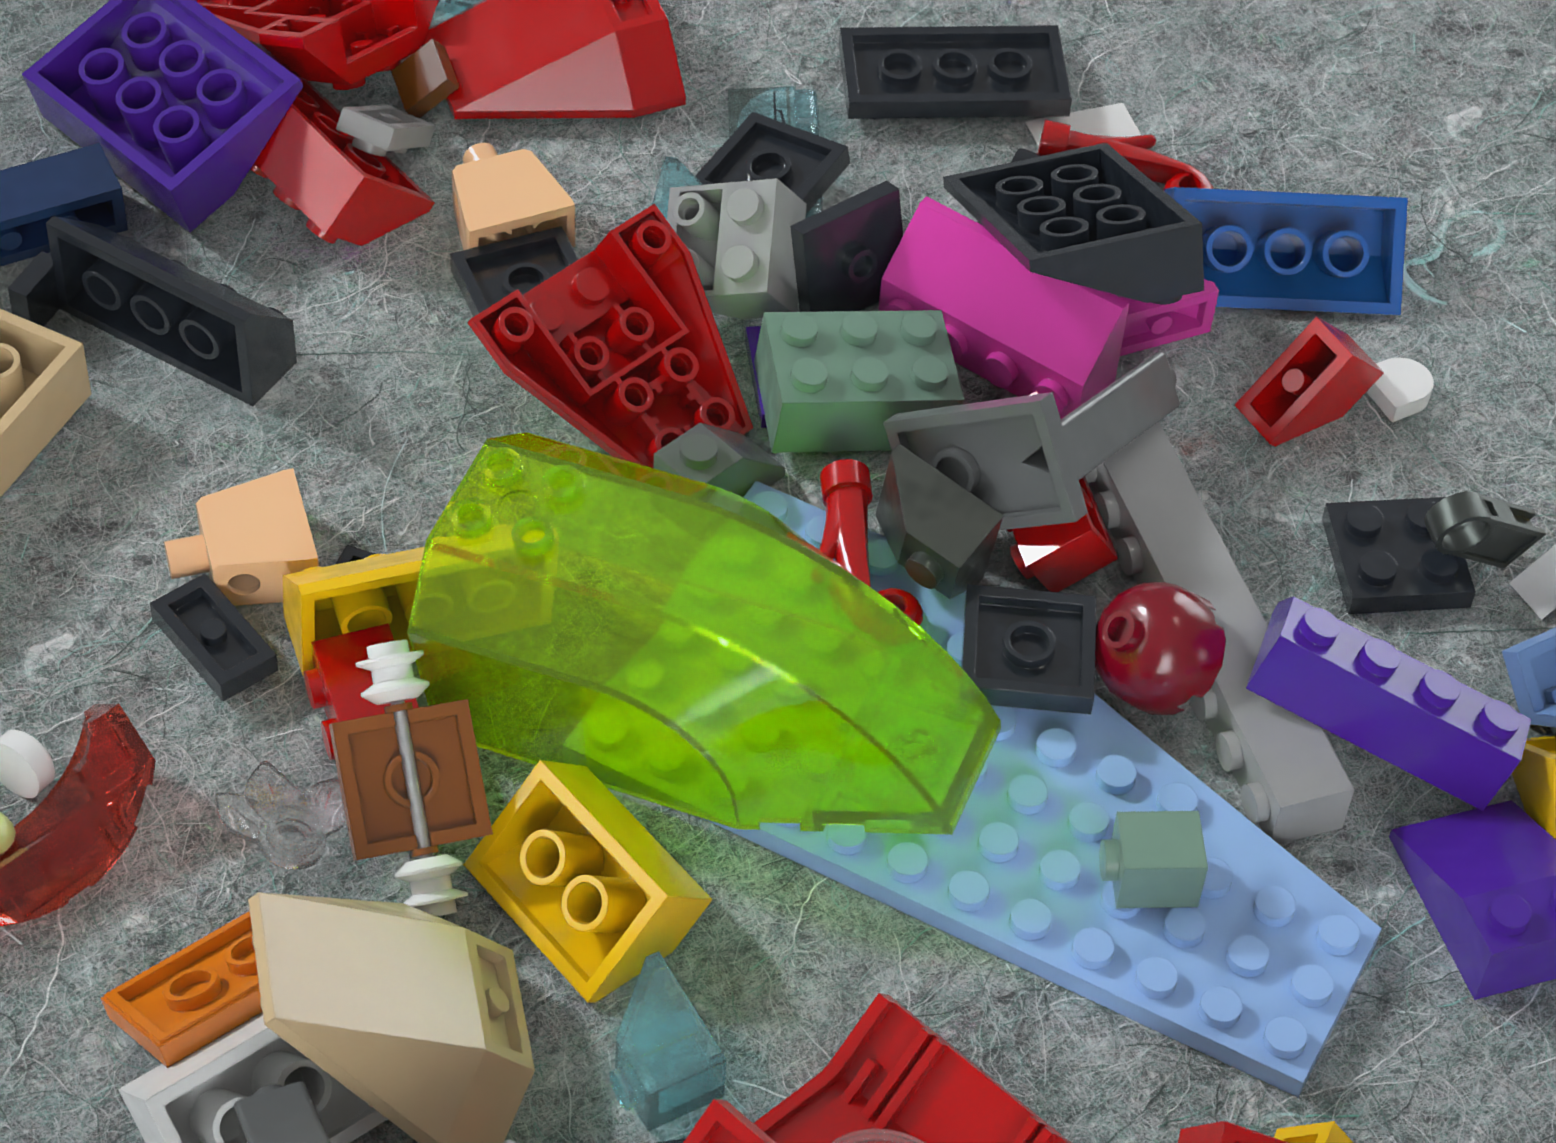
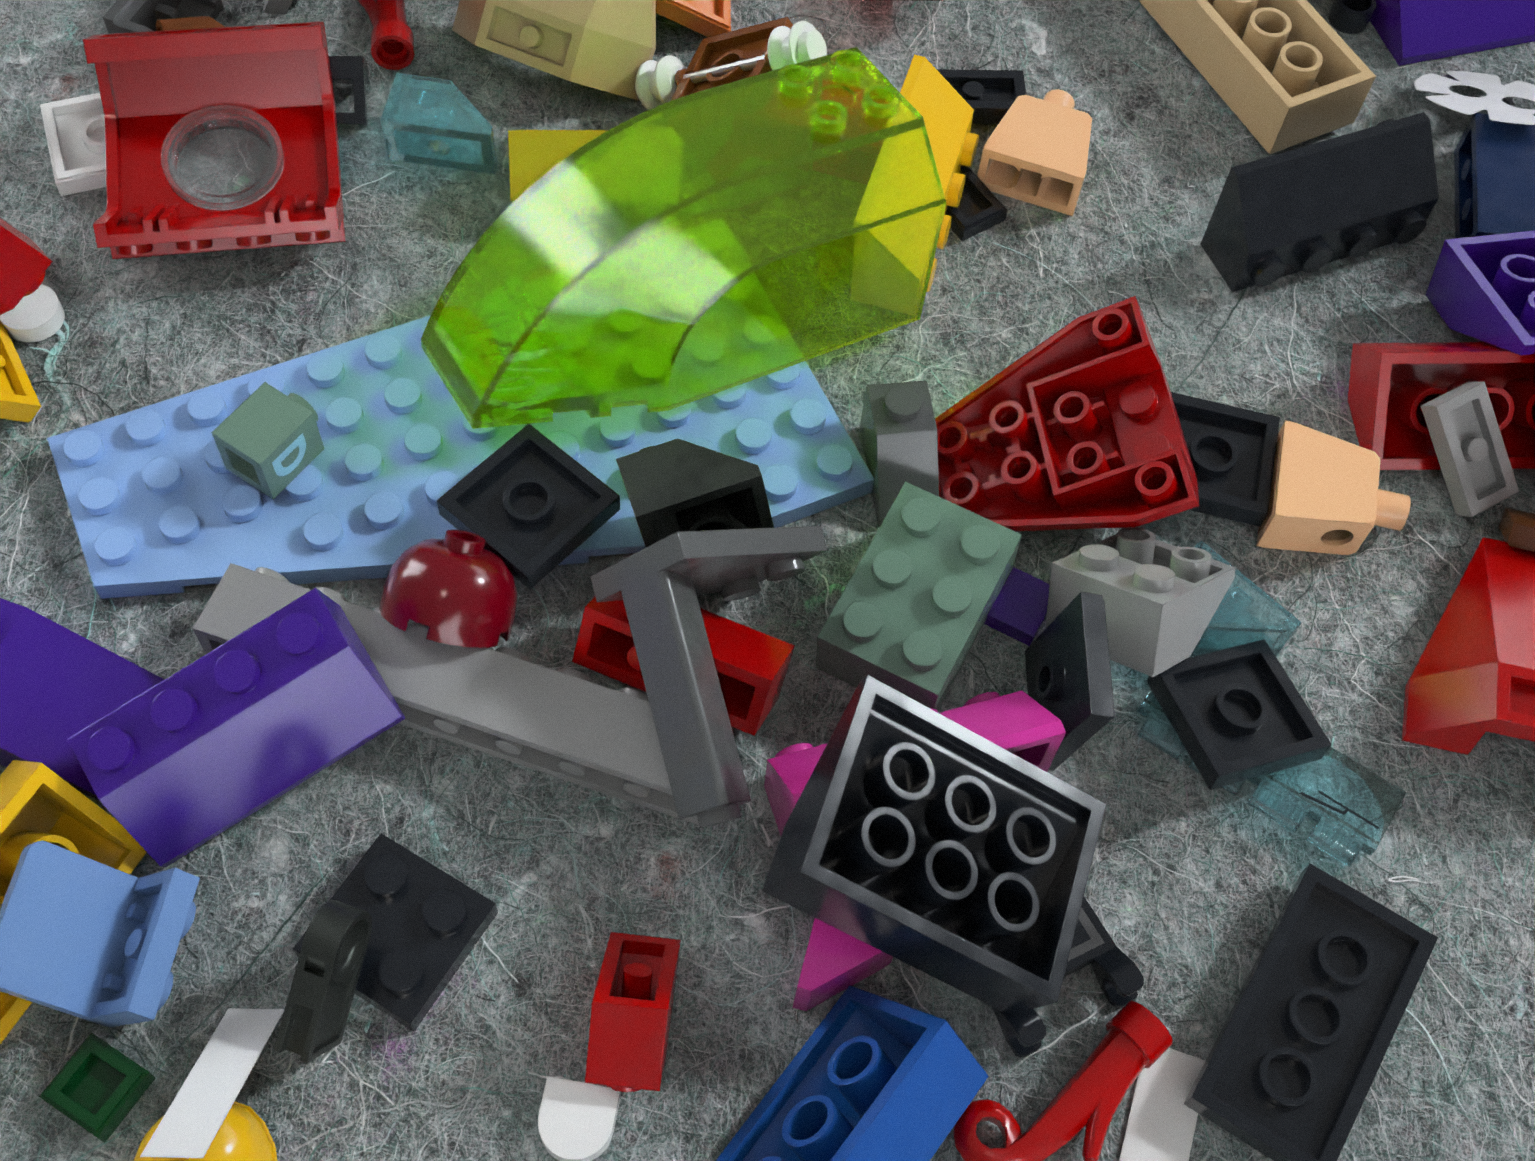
camera: 125 degrees right, 10 degrees up
red plant [810,459,923,638] -> none

